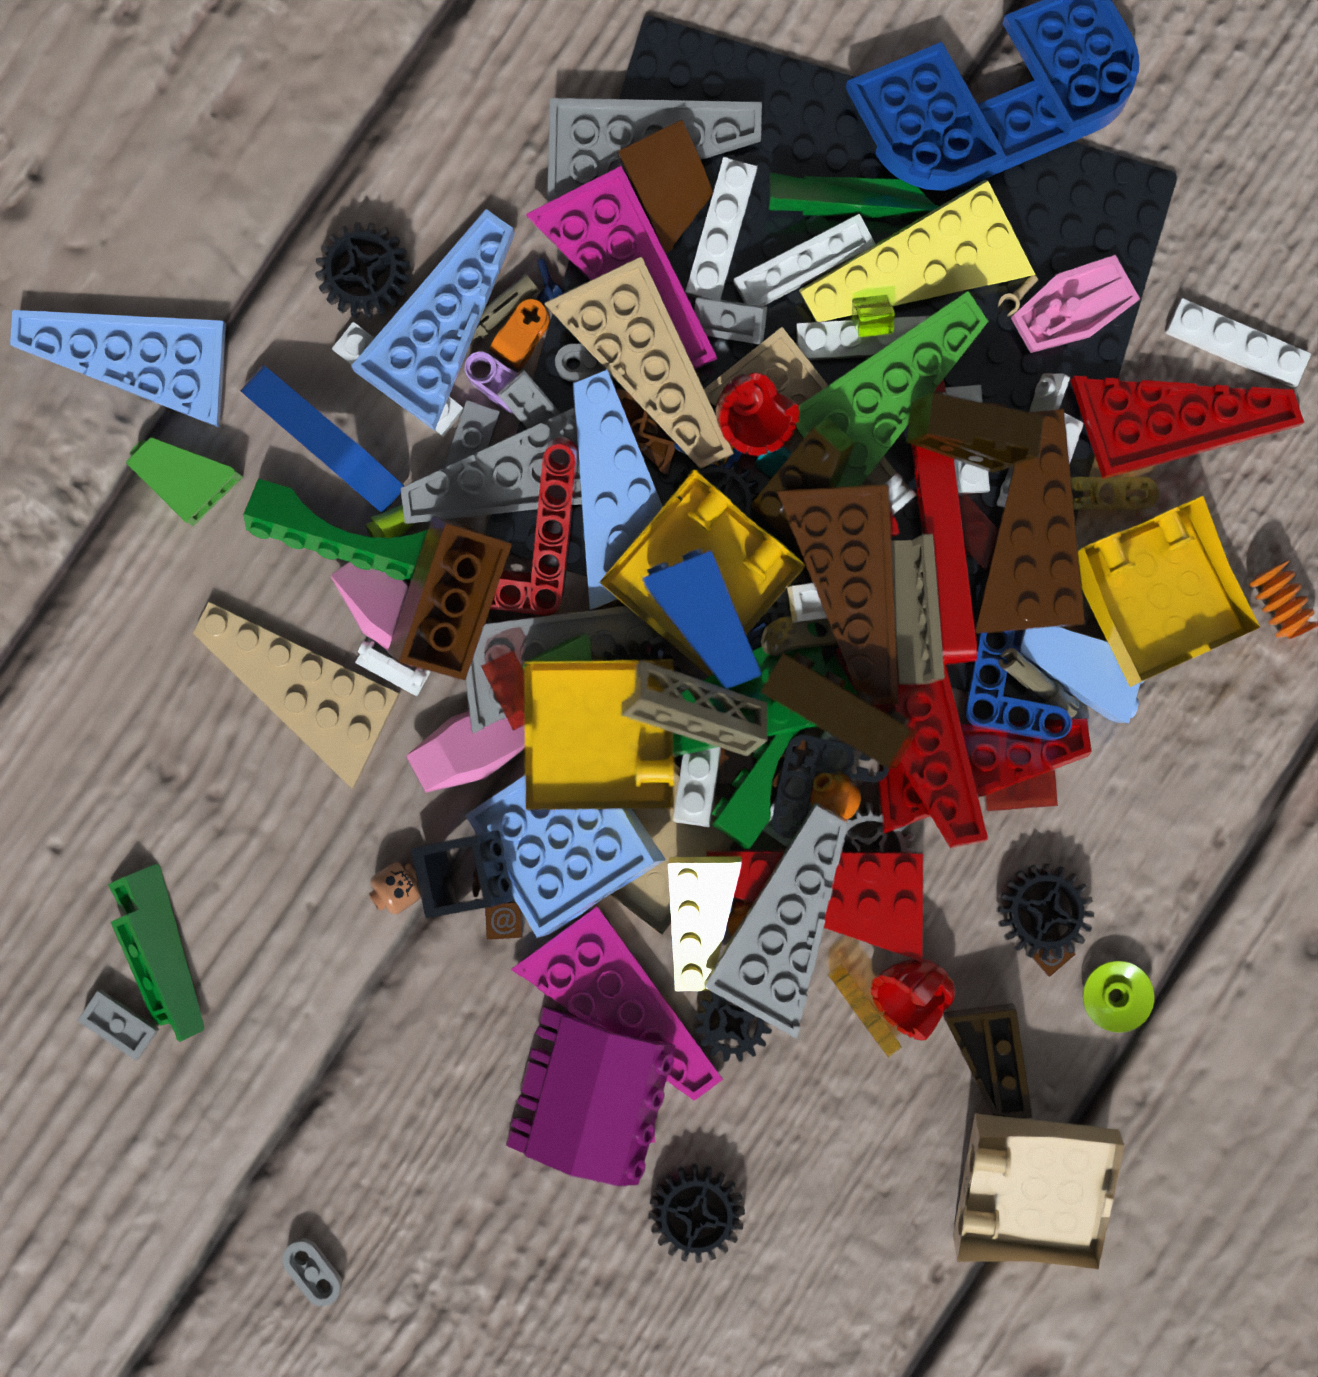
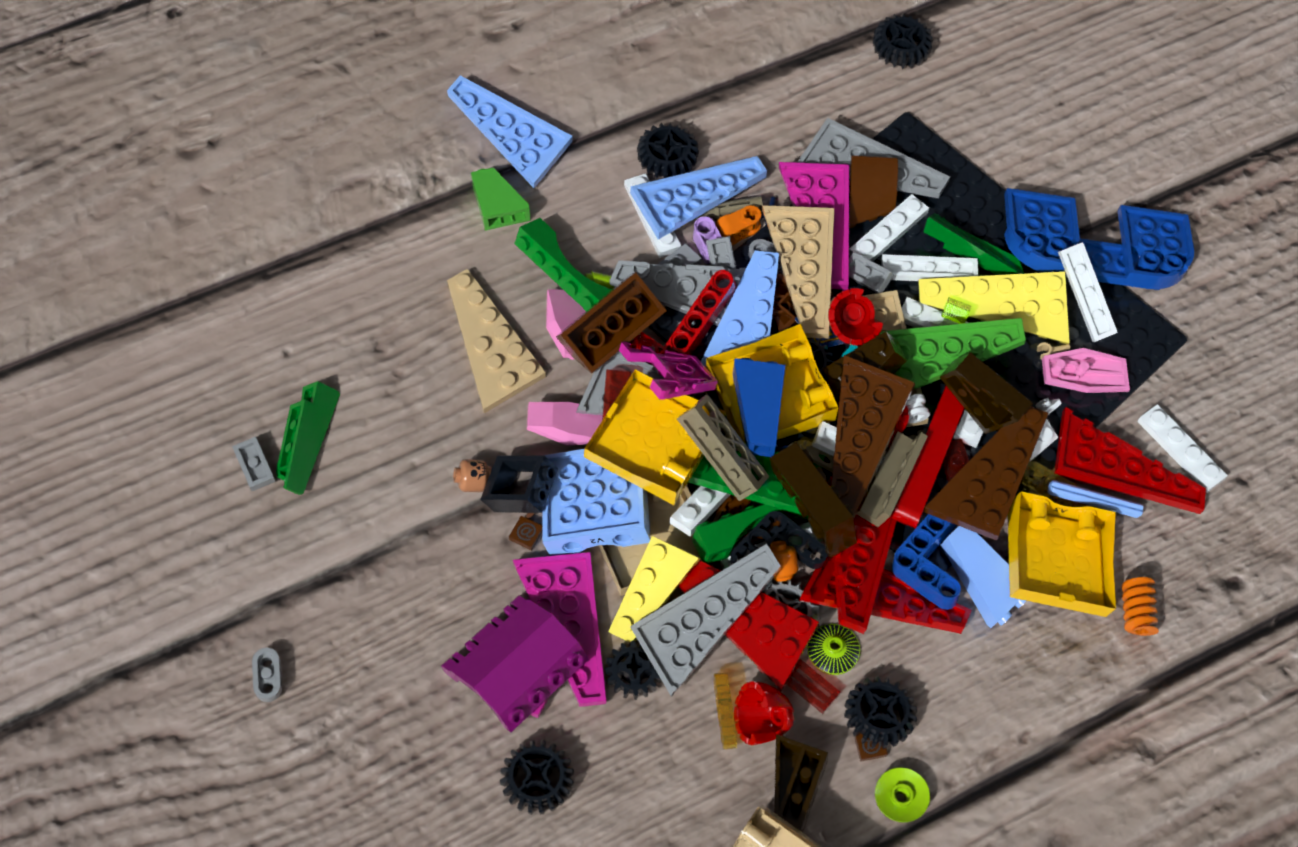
camera: 25 degrees right, 25 degrees down
blue beam [240,365,404,513] -> none
white hinge [355,638,431,696] -> none
clear red plate [984,770,1058,811] -> none
dark tan pin [998,648,1079,718] -> none
none -> dark pink wing [619,342,718,400]
none -> clear red tile [786,659,841,714]
none -> dish [807,624,860,675]
none -> light blue axle [1047,480,1143,518]
none -> white plate [1058,242,1118,342]

